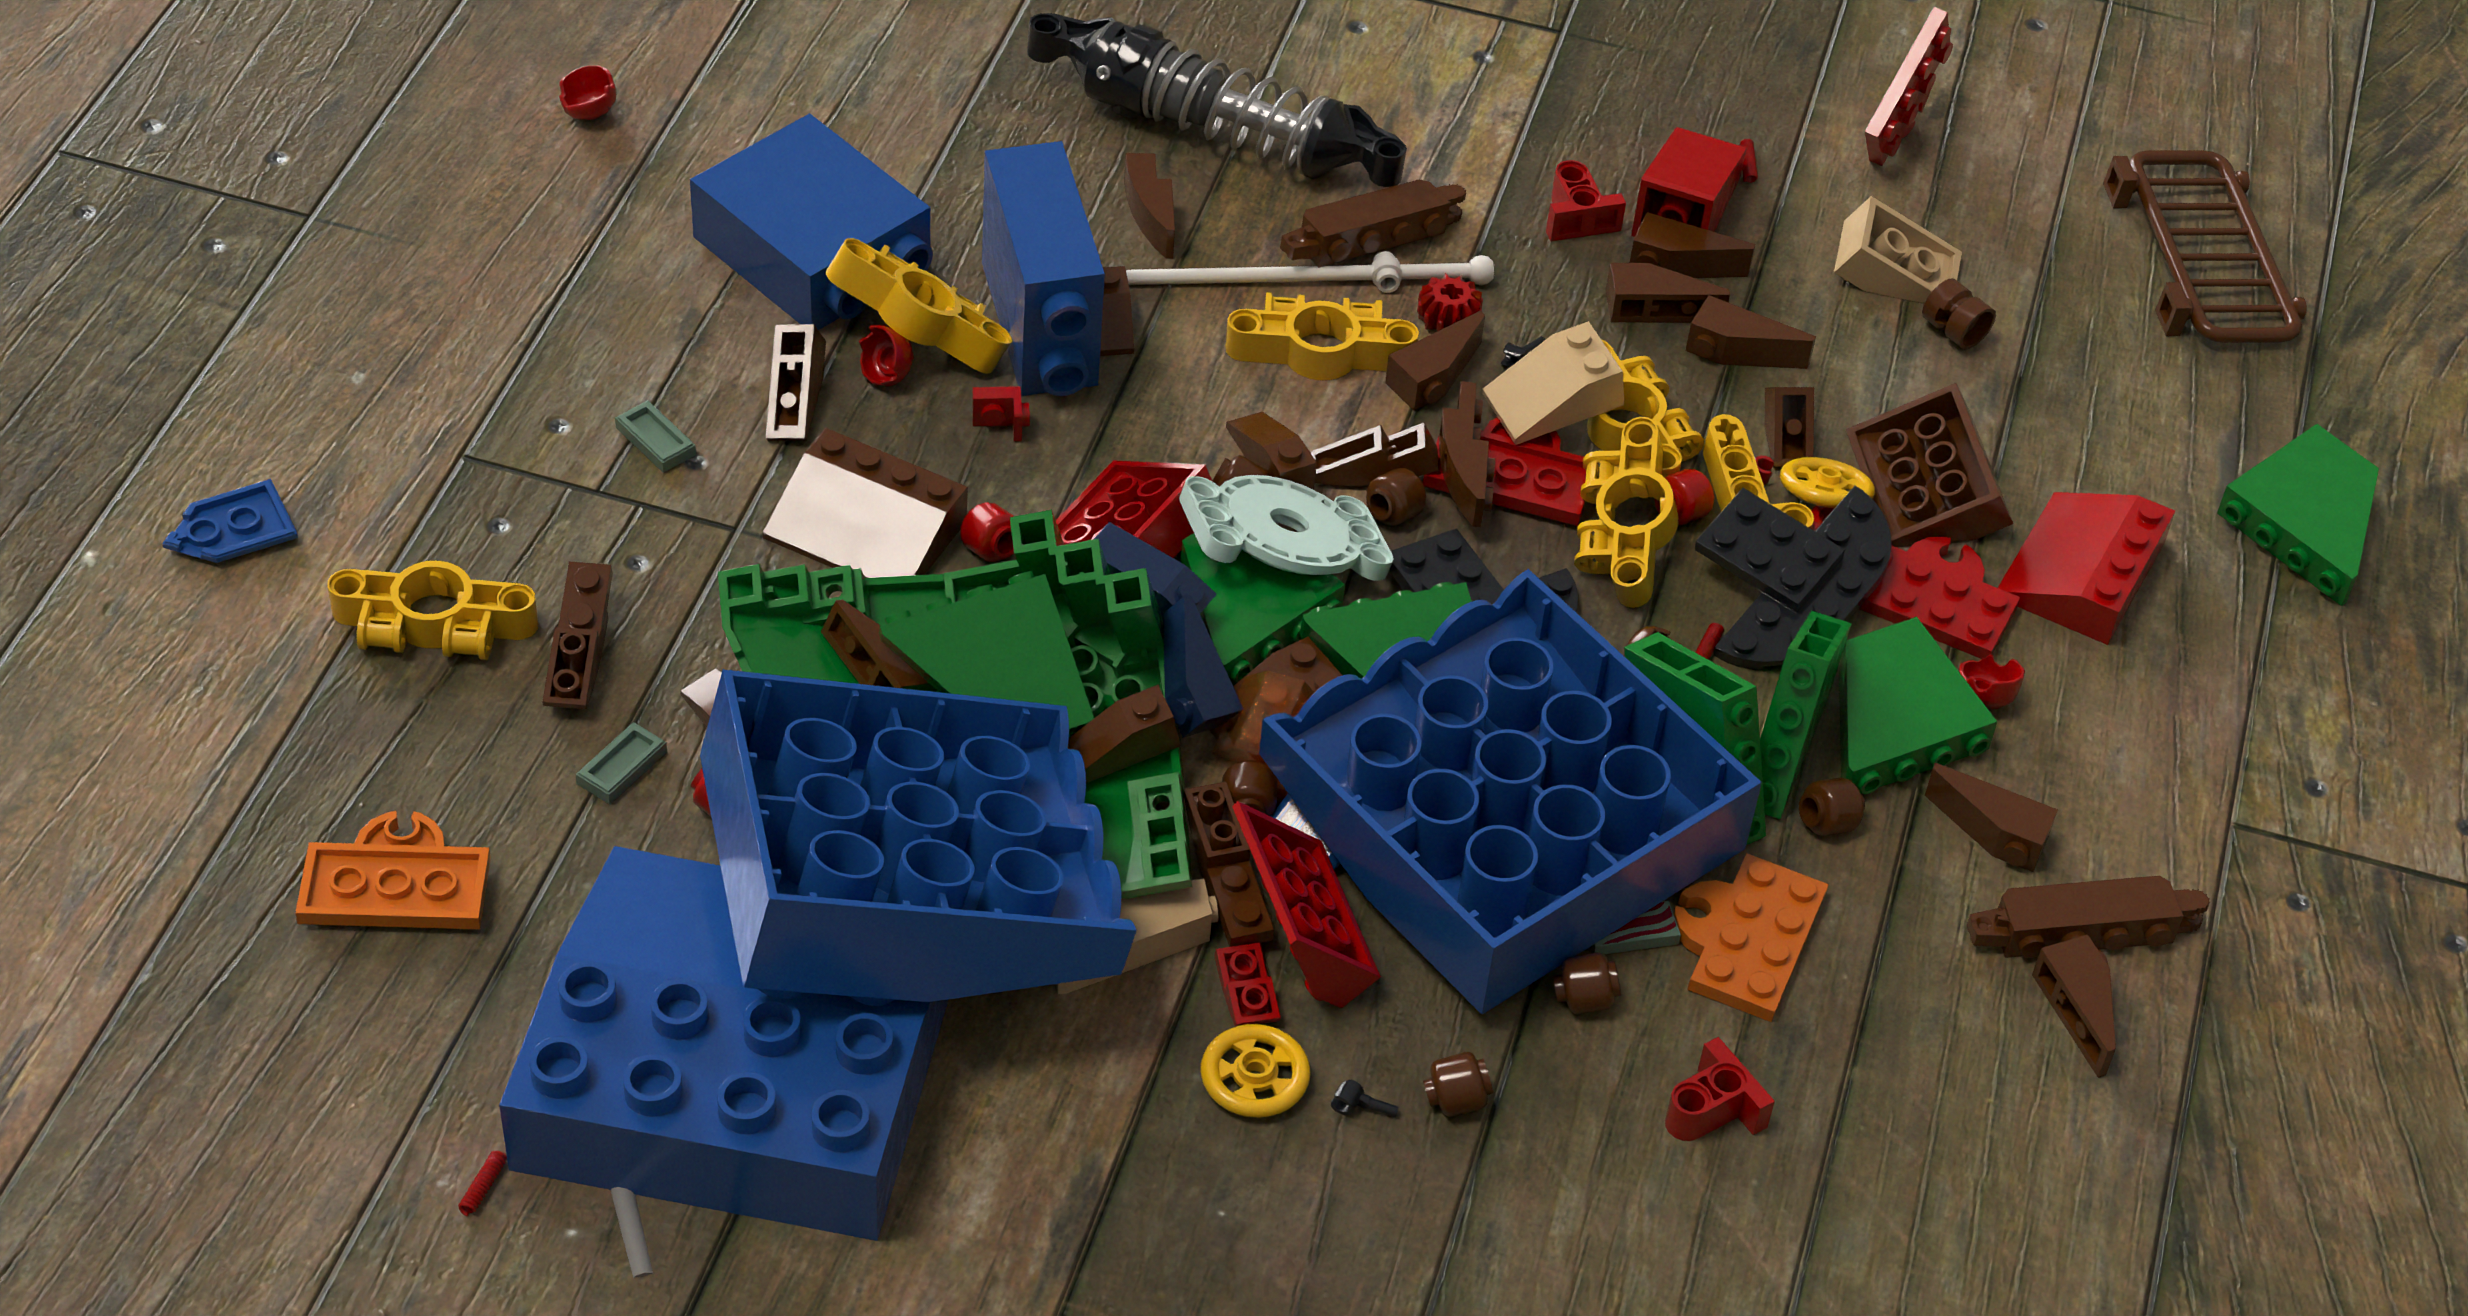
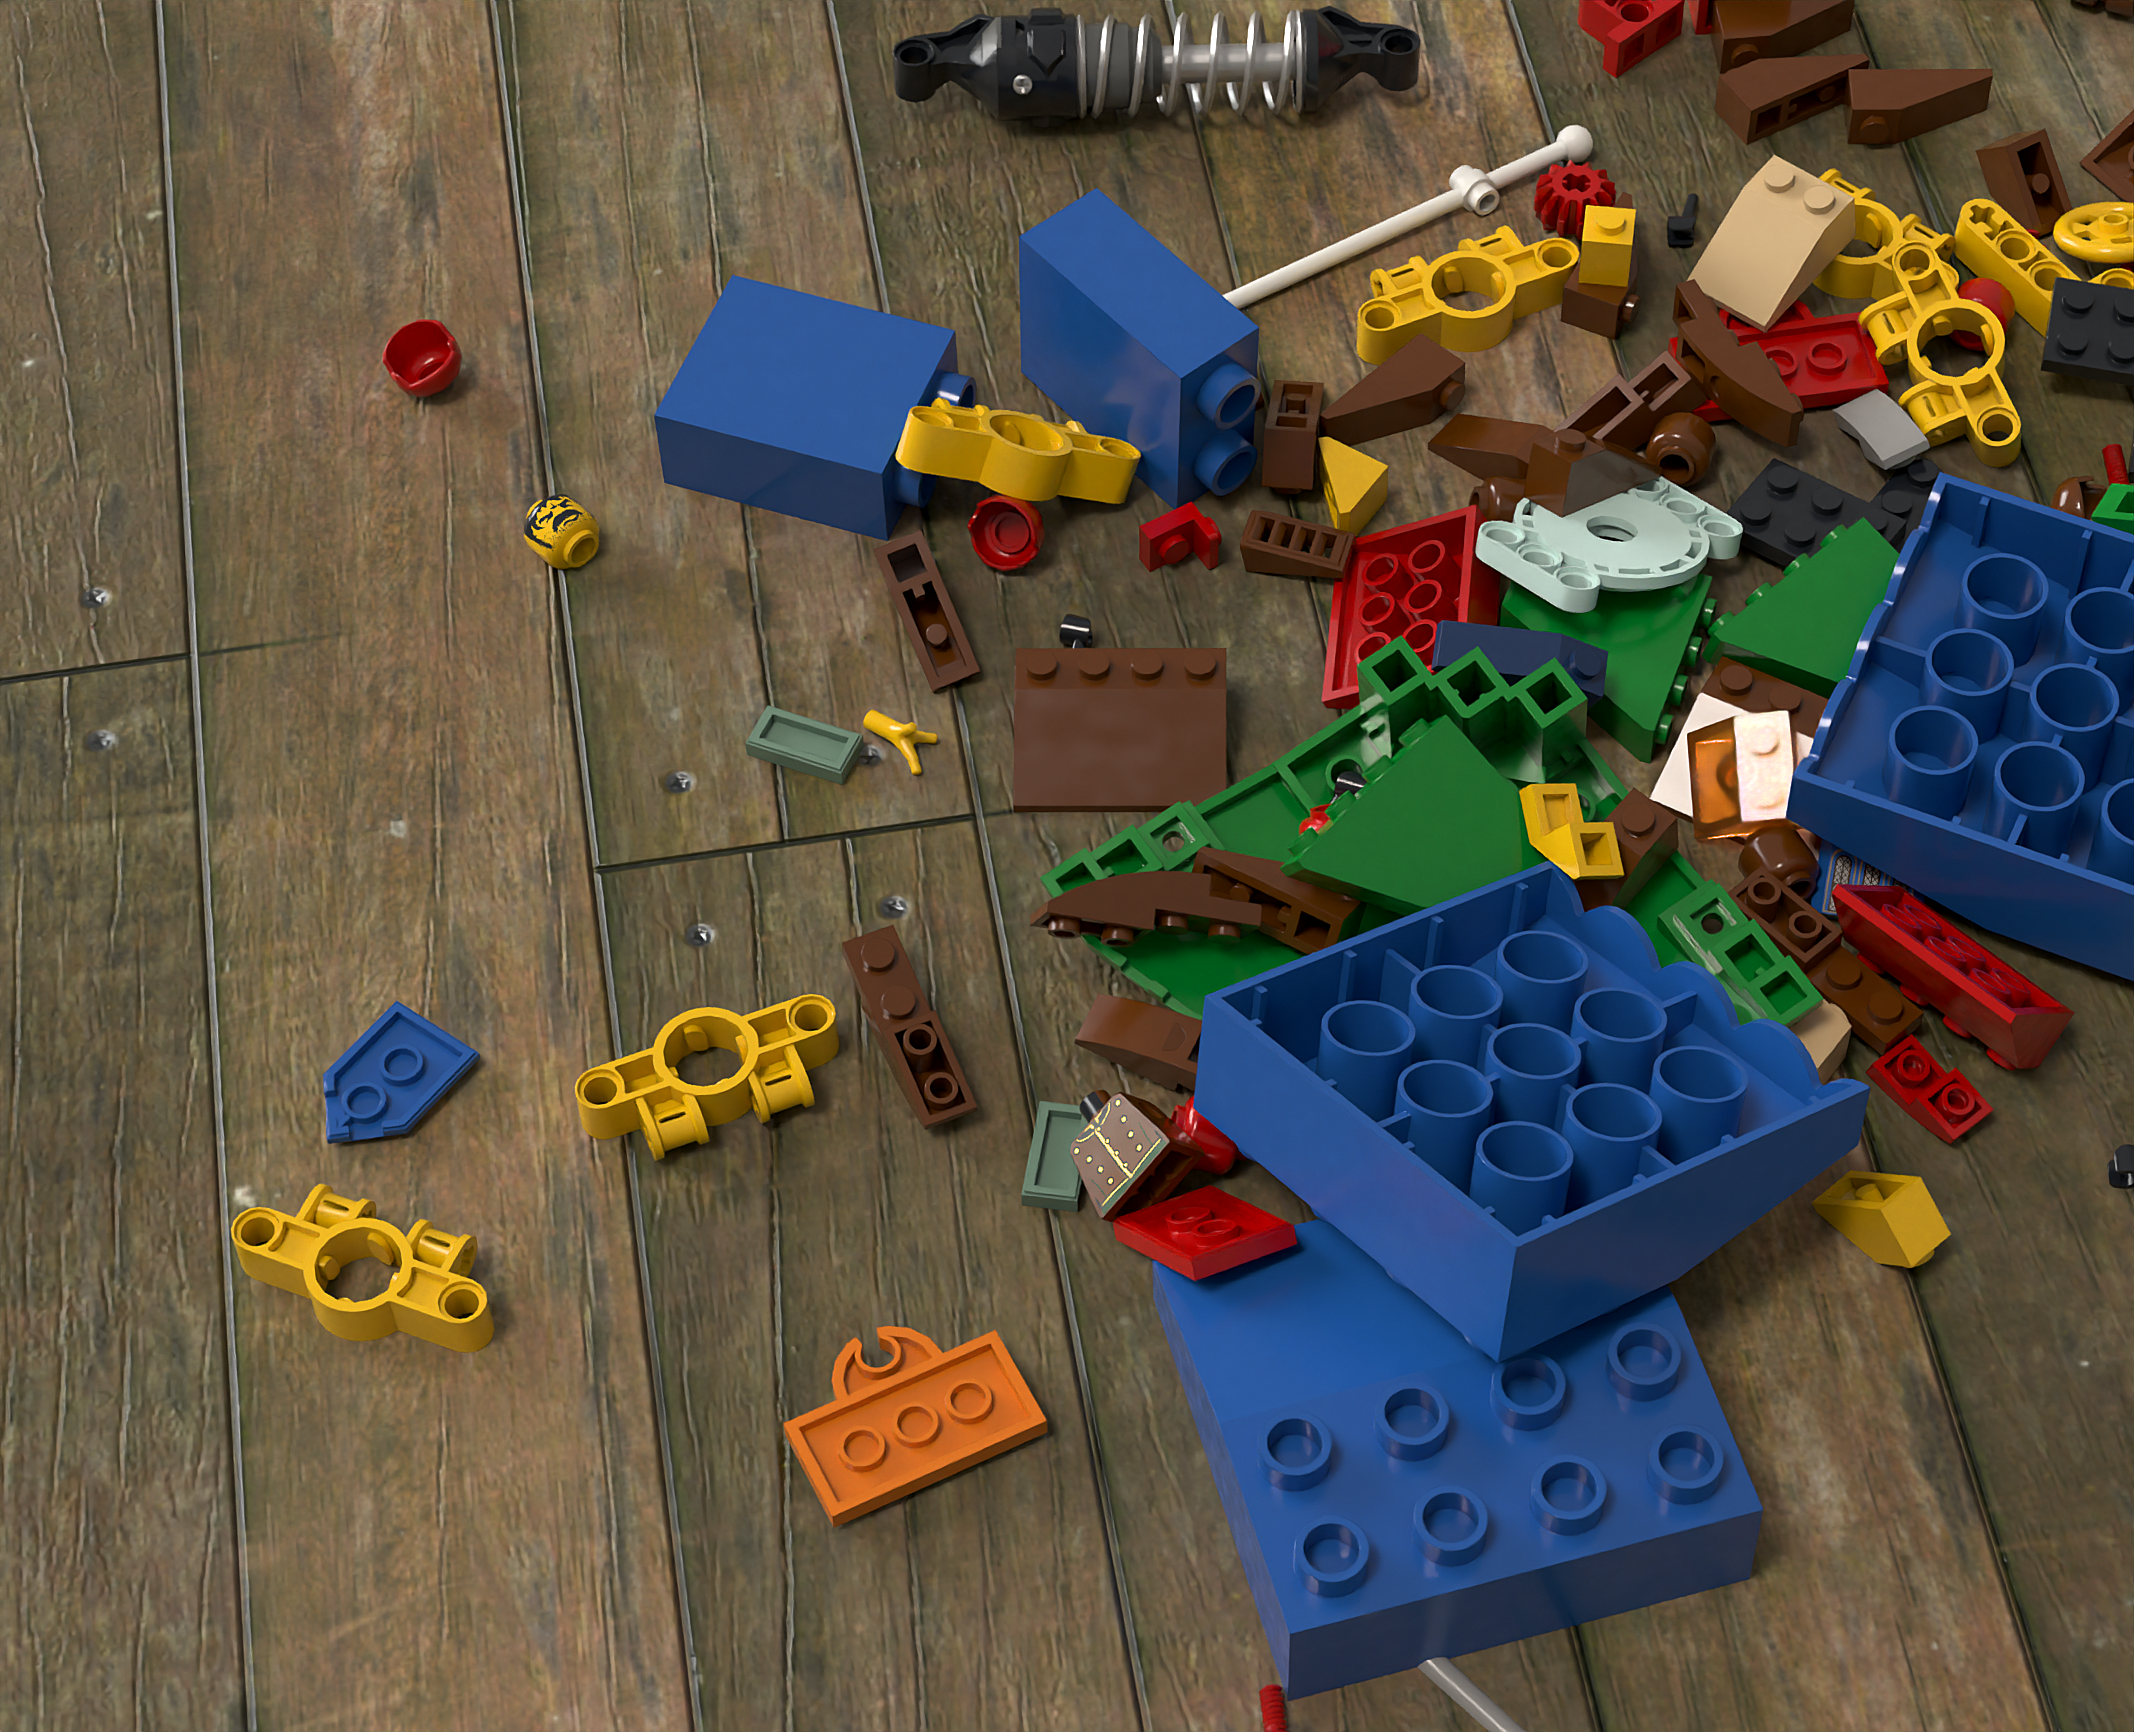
camera: 20 degrees left, 5 degrees up
red head [961,502,1014,563] -> none
reddish brown slope [1124,153,1175,259] -> none
dark blue slope [1163,595,1244,738] -> none
yellow plate [1200,1024,1310,1118] -> none
reddish brown hinge [1280,179,1466,268] -> none
none -> yellow piece [231,1184,495,1353]
none -> yellow head [524,494,599,570]
none -> yellow bar [863,709,938,775]
none -> reddish brown slope [1030,871,1262,948]
none -> black hand [1059,614,1093,648]
none -> reddish brown torso [1070,1090,1205,1223]
none -> red tile [1112,1185,1297,1281]
none -> reddish brown slope [1240,510,1357,578]
none -> reddish brown slope [1262,380,1324,494]
none -> yellow slope [1317,437,1388,536]
none -> reddish brown slope [1319,333,1466,447]
none -> yellow slope [1519,783,1624,880]
none -> reddish brown slope [1523,428,1662,518]
none -> yellow slope [1578,205,1636,287]
none -> yellow slope [1812,1170,1951,1268]
none -> light grey slope [1833,389,1930,470]

